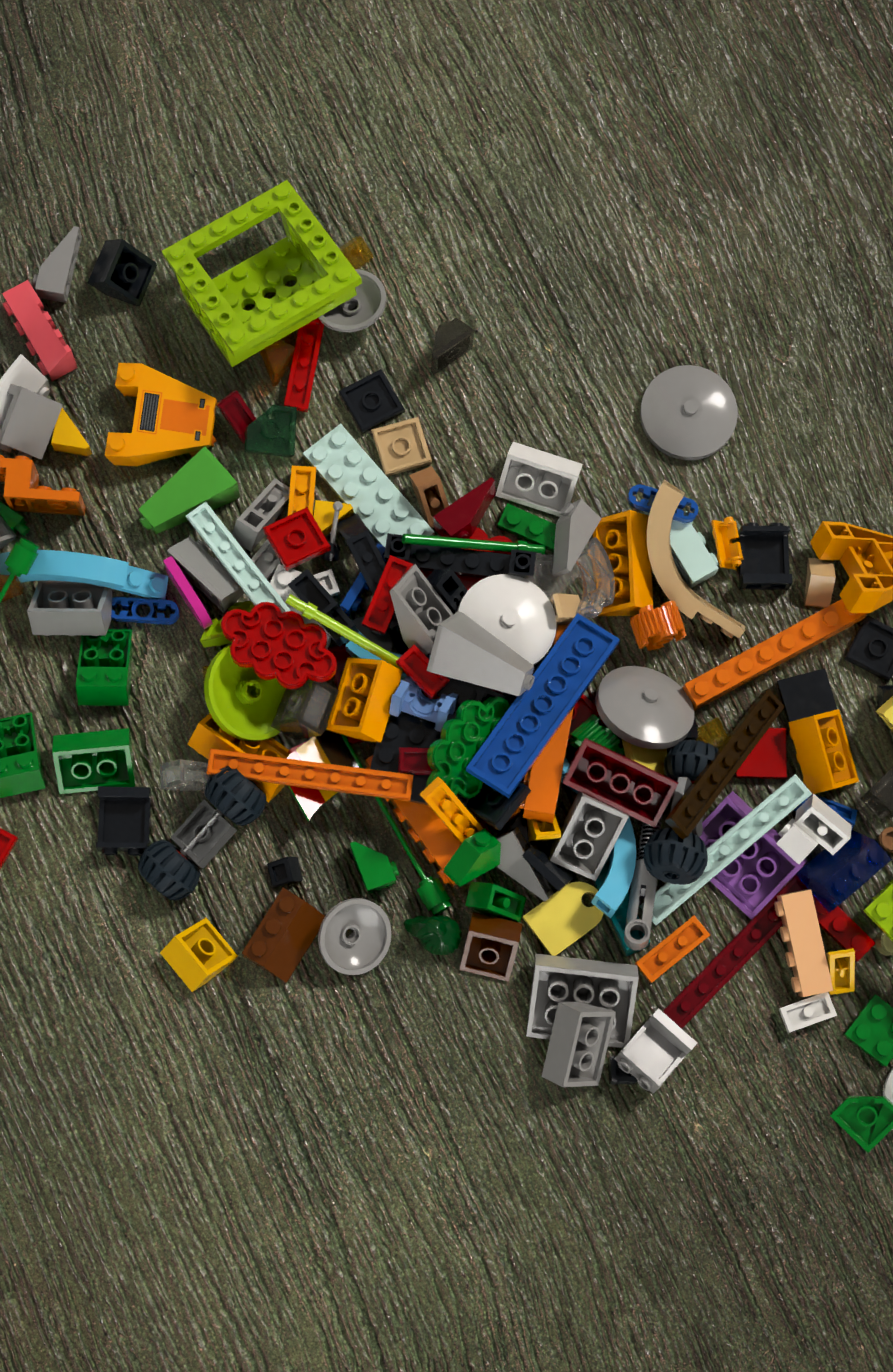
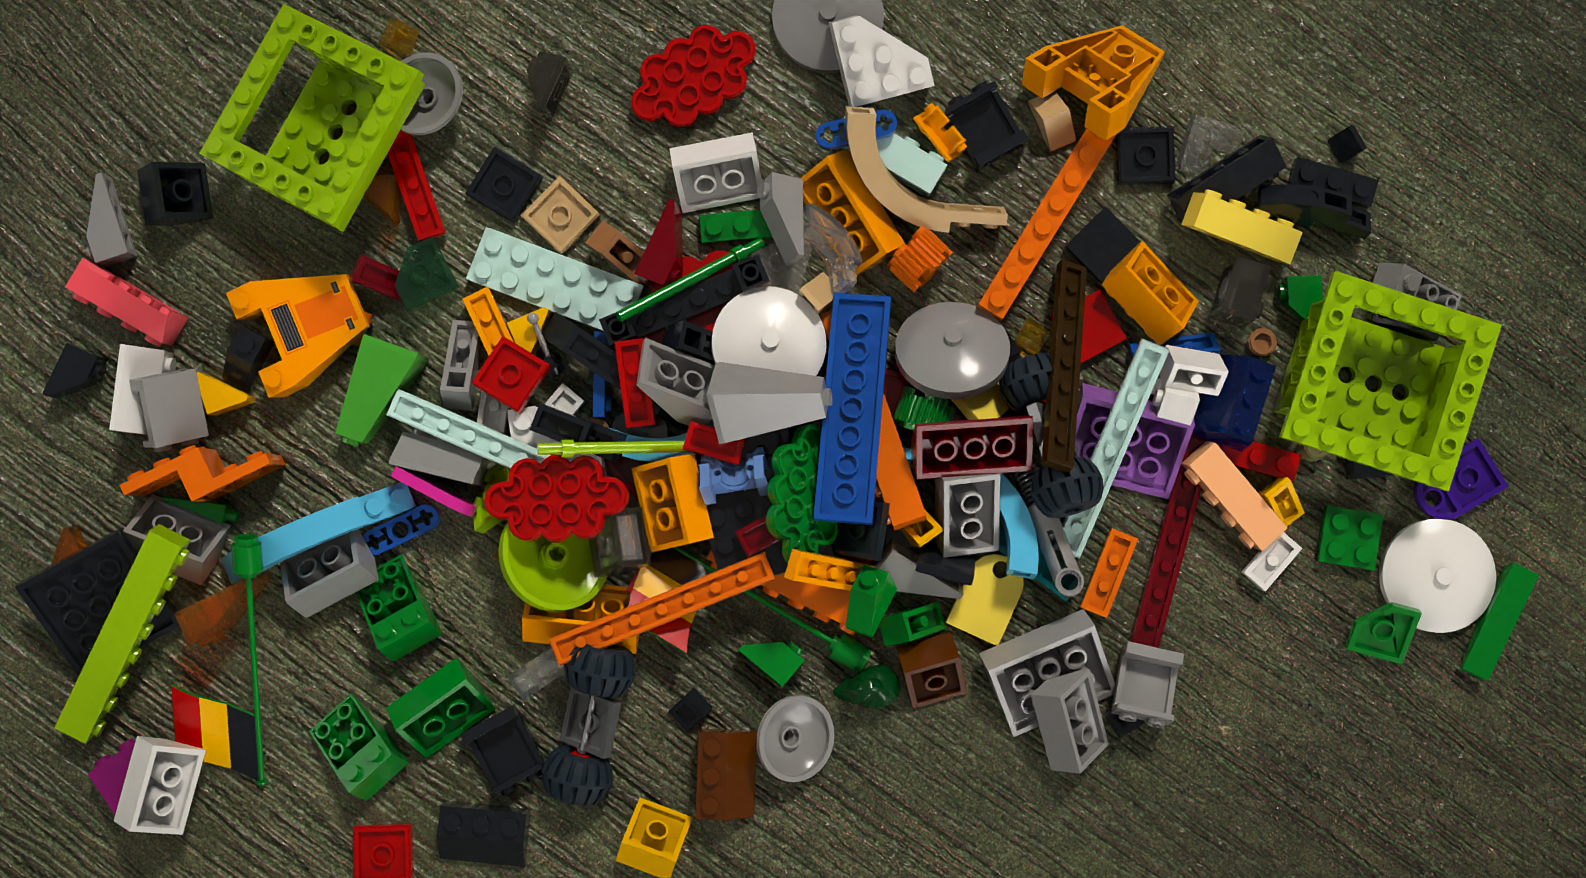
camera: 20 degrees left, 10 degrees up
none -> black slope [222,326,275,391]
none -> black slope [437,801,531,867]
none -> red plate [631,25,756,128]
none -> white brick [829,15,934,107]

